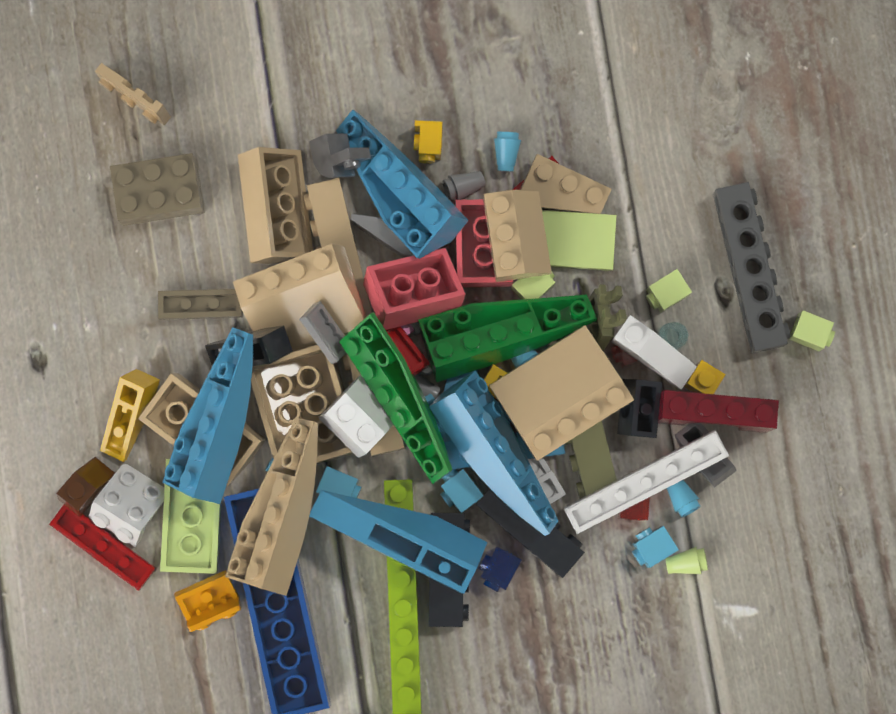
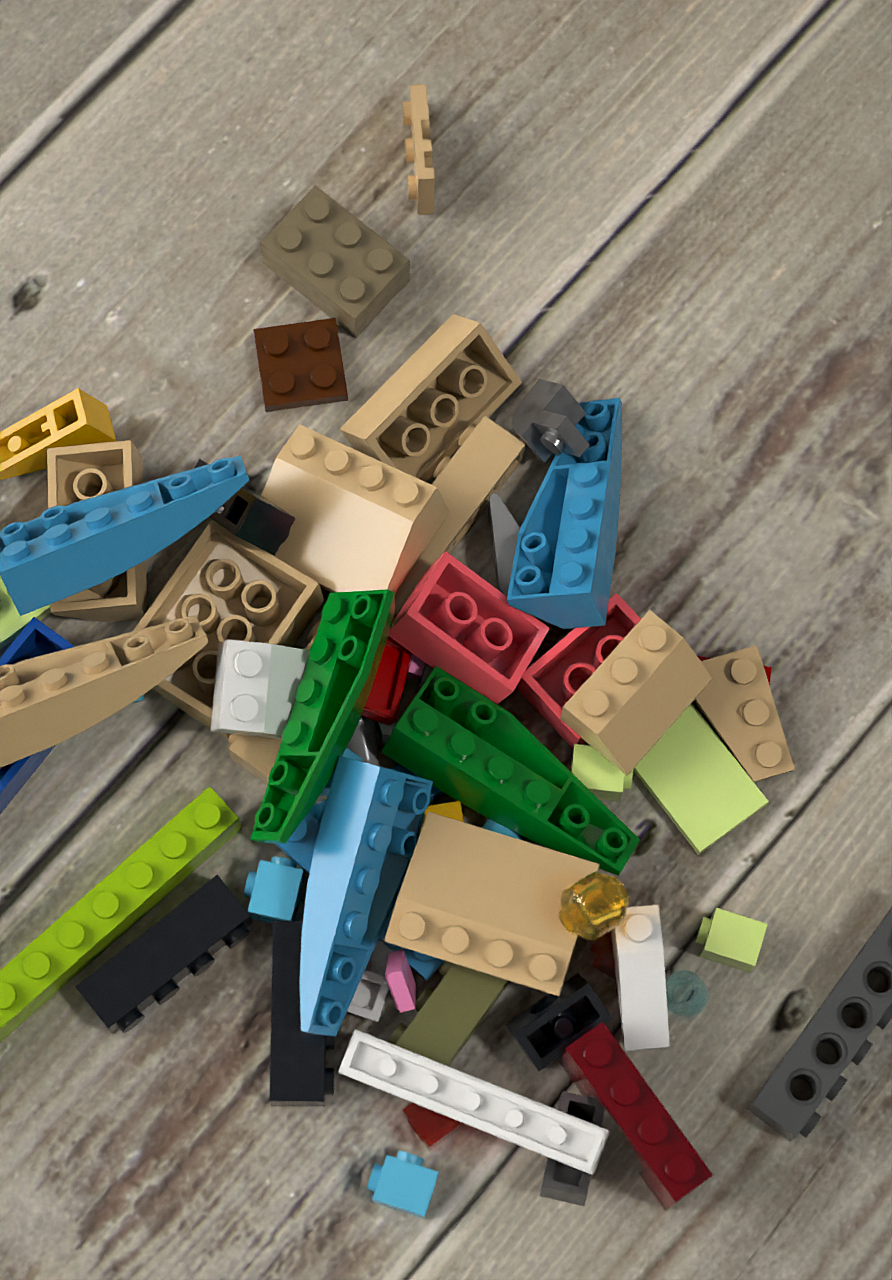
camera: 45 degrees right, 10 degrees down
dark tan plate [158,289,243,320] -> none
light grey plate [299,301,346,364] -> none
dark azure wedge [309,490,487,594] -> none
medium azure brick [316,466,362,498] -> none
yellow brick [414,120,443,164] -> none
light grey cone [442,171,485,201] -> none
clear blue brick [478,547,522,592] -> none
medium azure cone [494,131,521,172] -> none
olive plate [589,284,627,351] -> none
yellowish green cone [665,546,708,574] -> none
medium azure cone [667,480,701,517] -> none
yellow brick [684,360,726,394] -> none
yellowish green brick [789,310,835,351] -> none
none -> reddish brown plate [253,318,348,412]
none -> bright pink tile [385,949,417,1013]
none -> clear yellow head [559,872,629,941]

